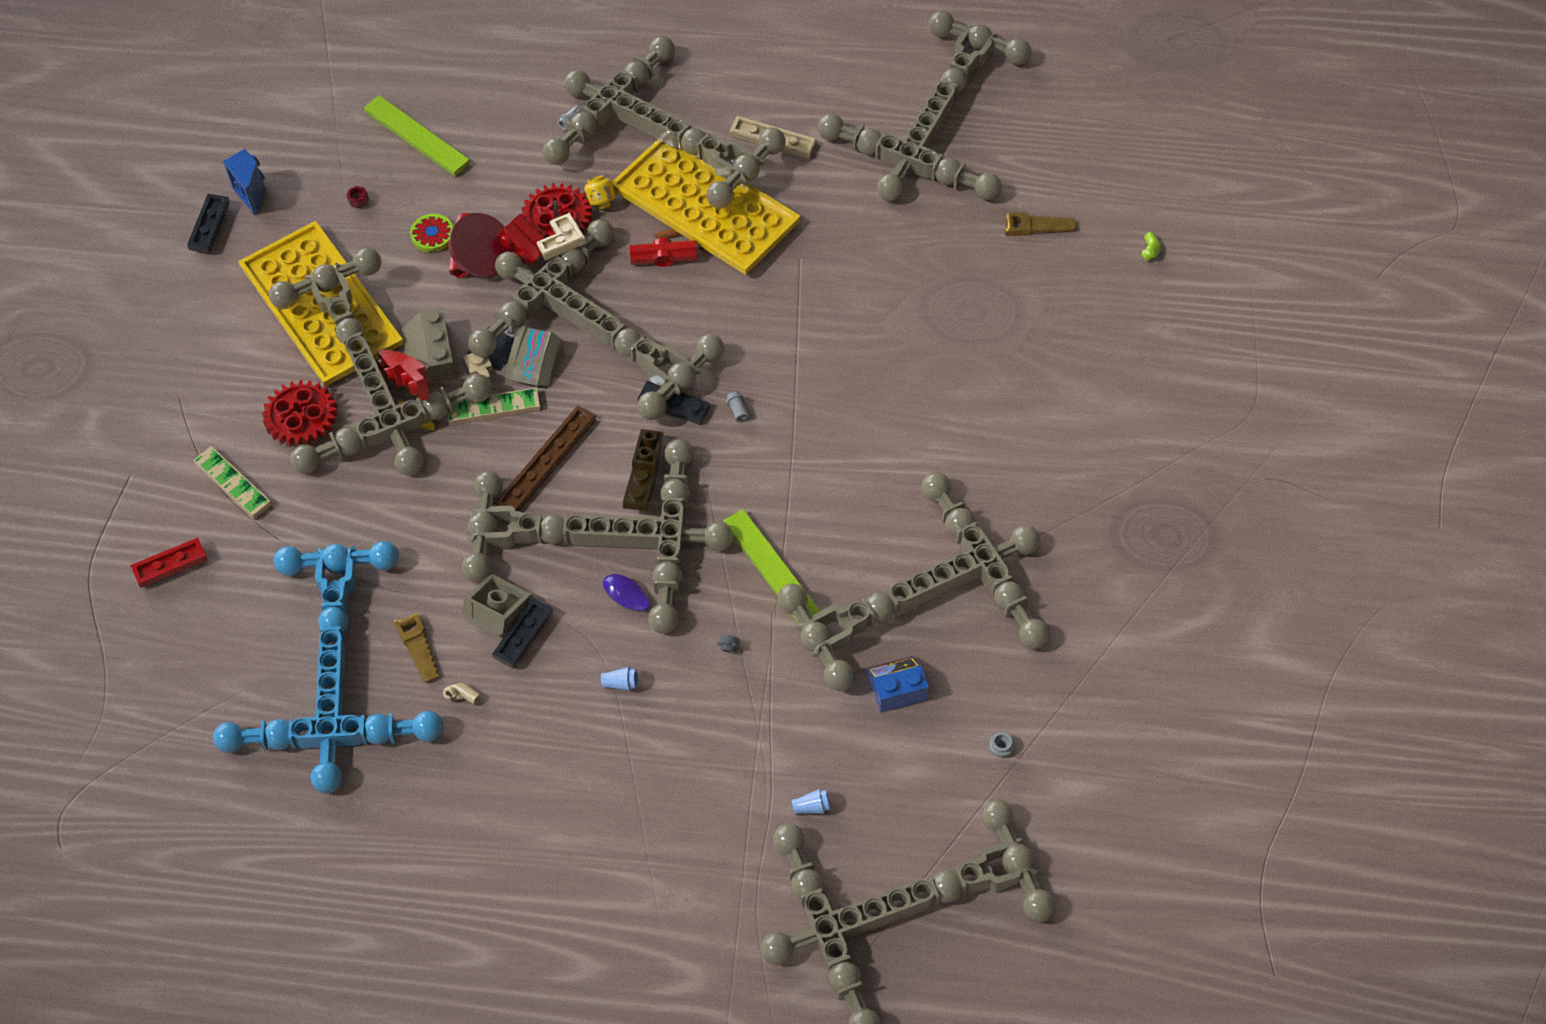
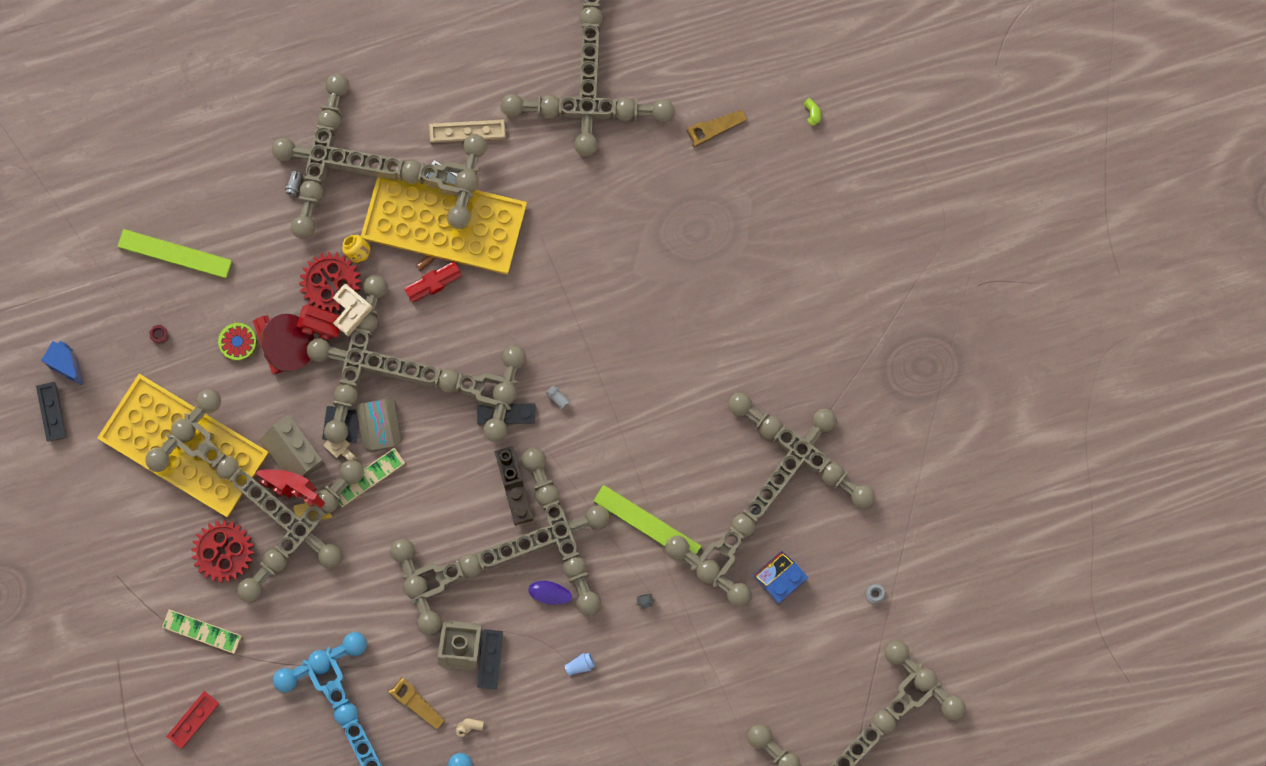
camera: 25 degrees left, 20 degrees up
reddish brown tile [493,405,597,511] -> none
light blue cone [792,789,831,815] -> none

